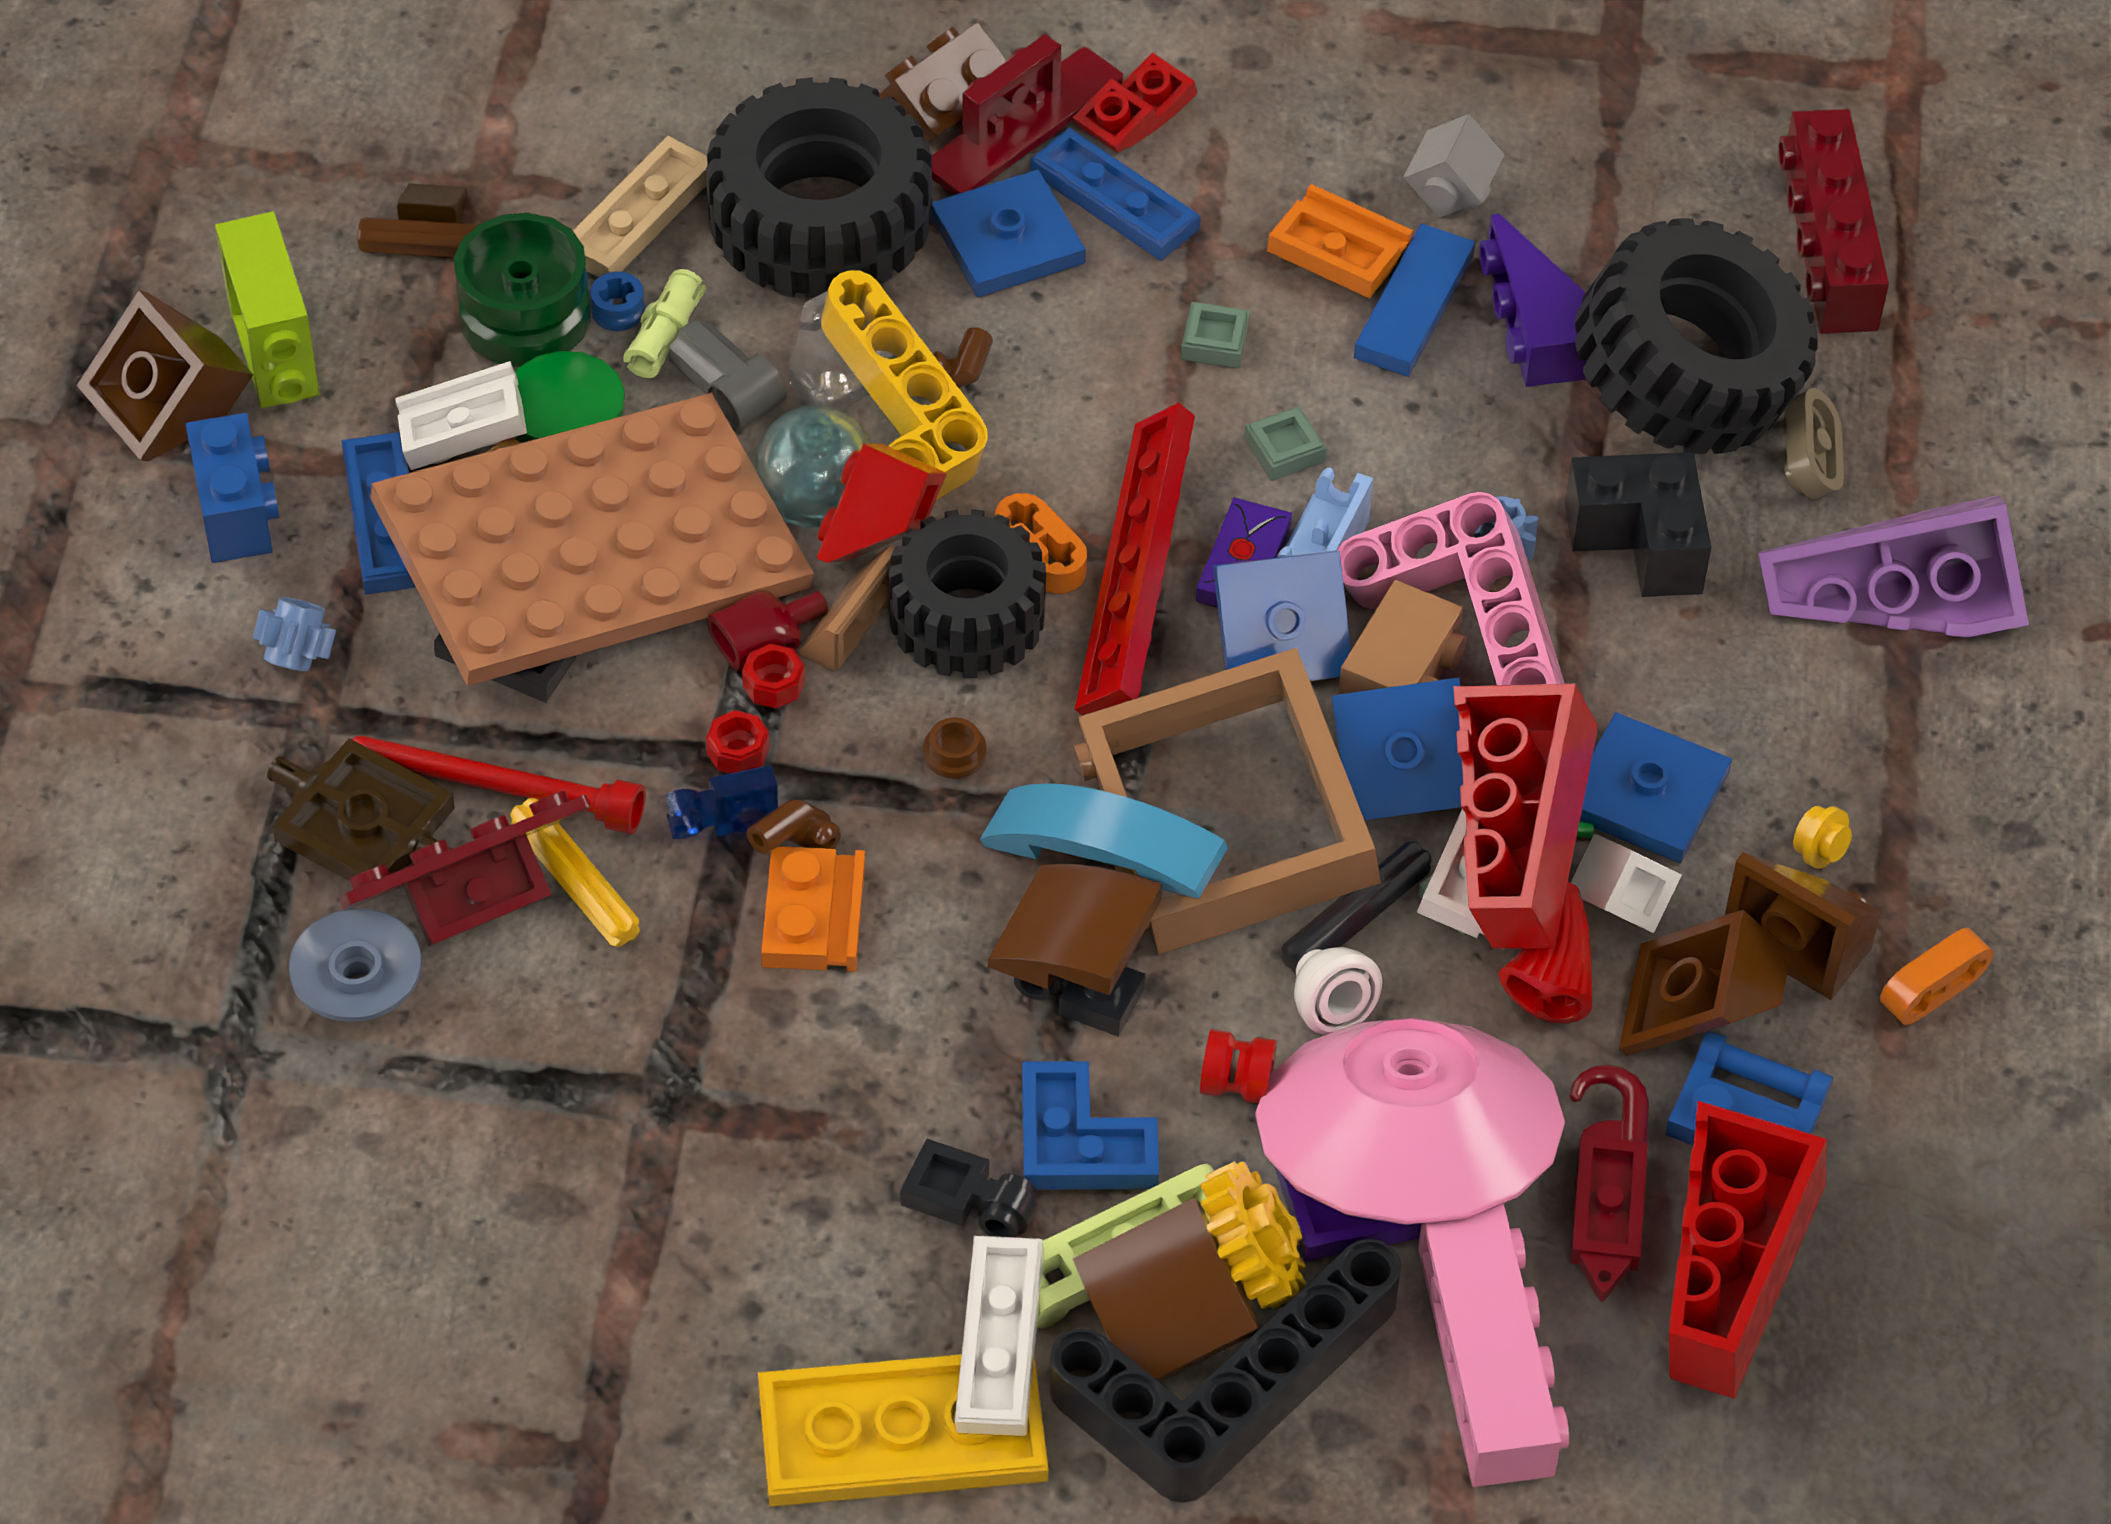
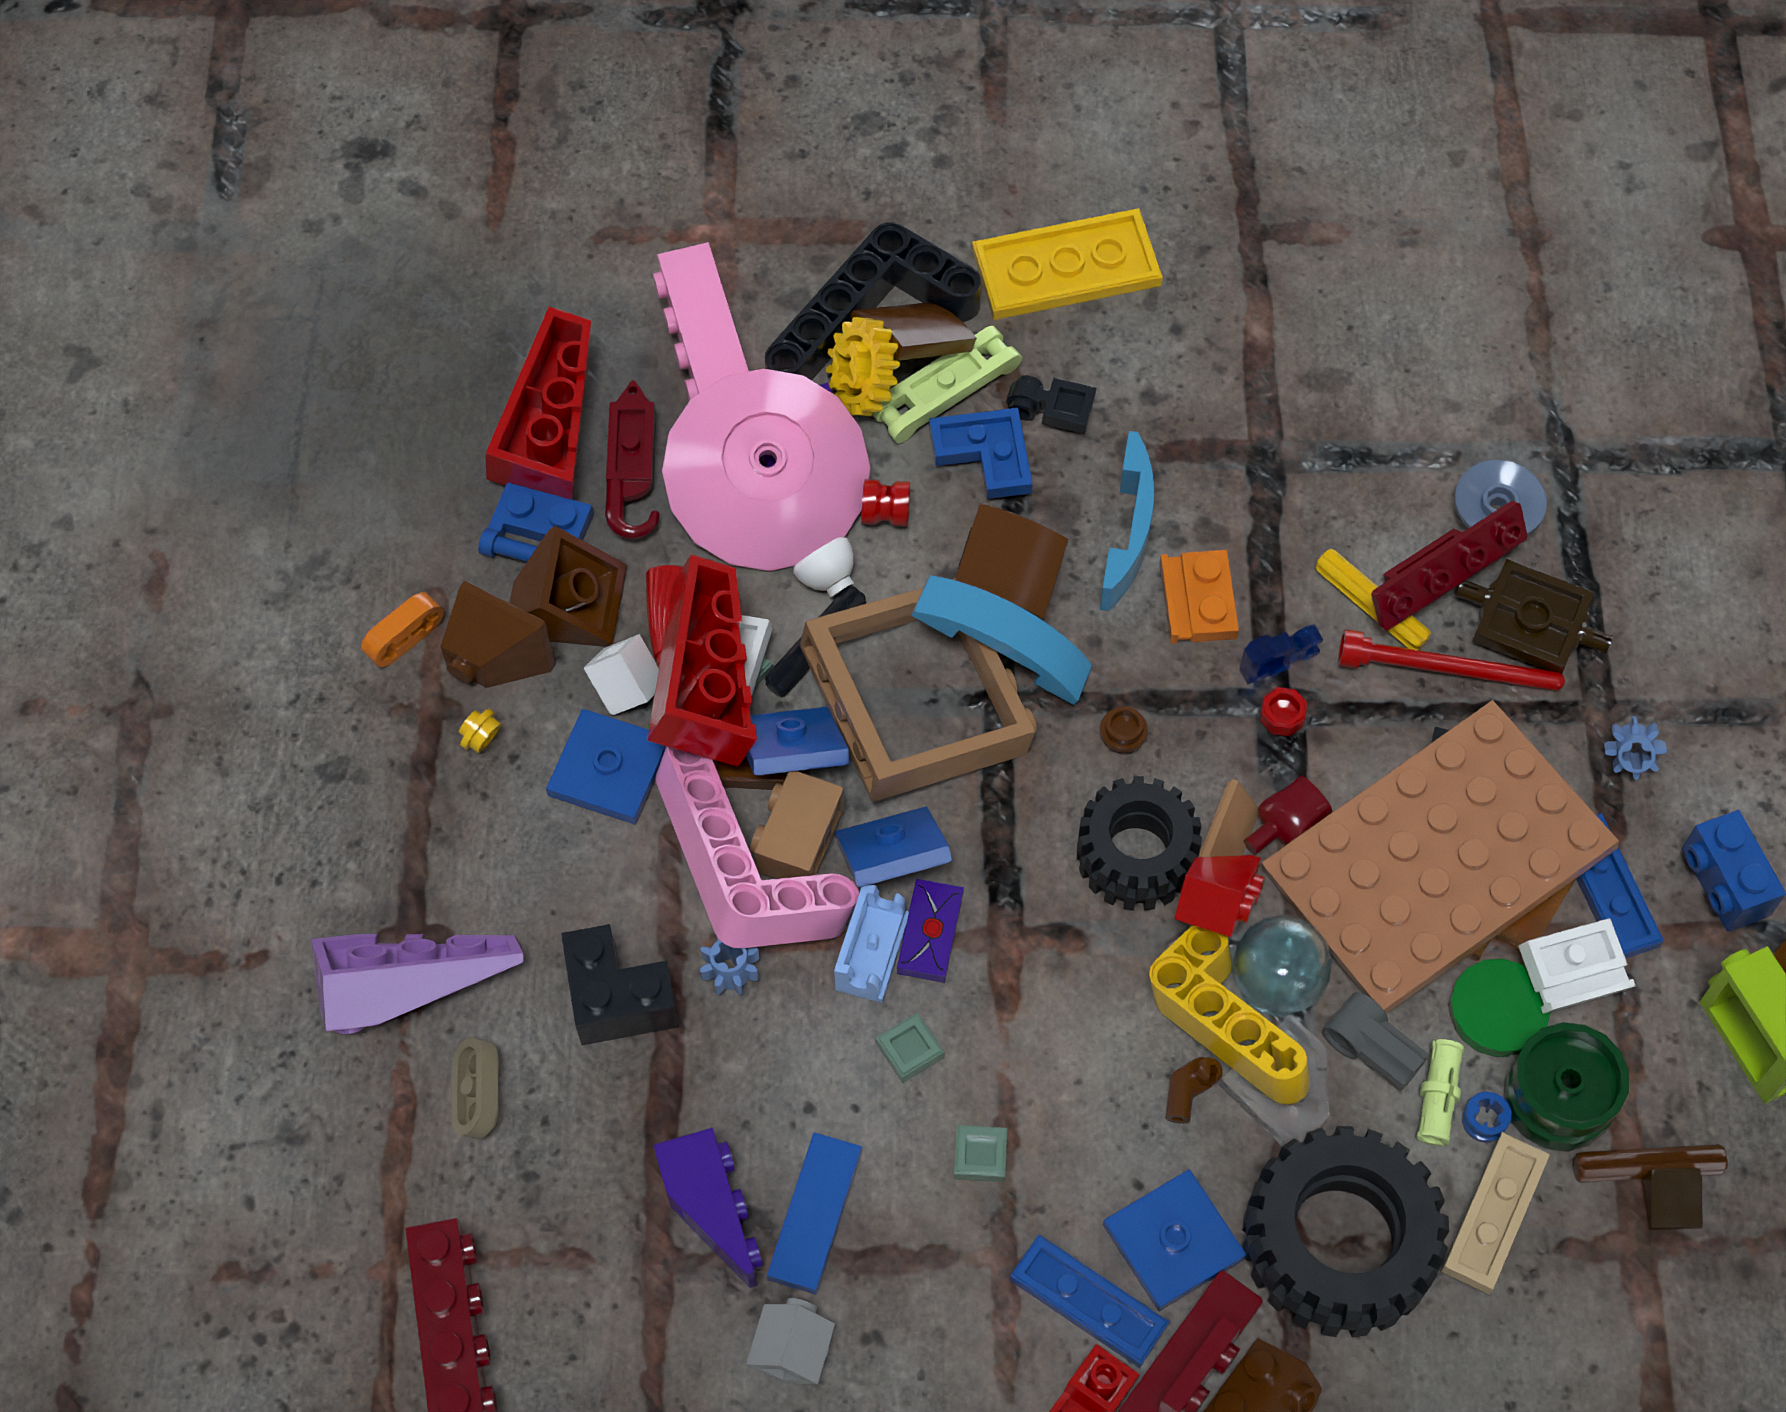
camera: 175 degrees right, 10 degrees up
red tile [742,644,805,709] -> none
reddish brown arm [747,799,841,855] -> none
white tile [955,1236,1044,1436] -> none
orange beam [995,493,1087,594] -> none
red plate [1074,402,1195,716] -> none
orange plate [1267,184,1413,299] -> none
black tyre [1575,218,1818,454] -> none
none -> dark azure slope [1100,431,1154,611]

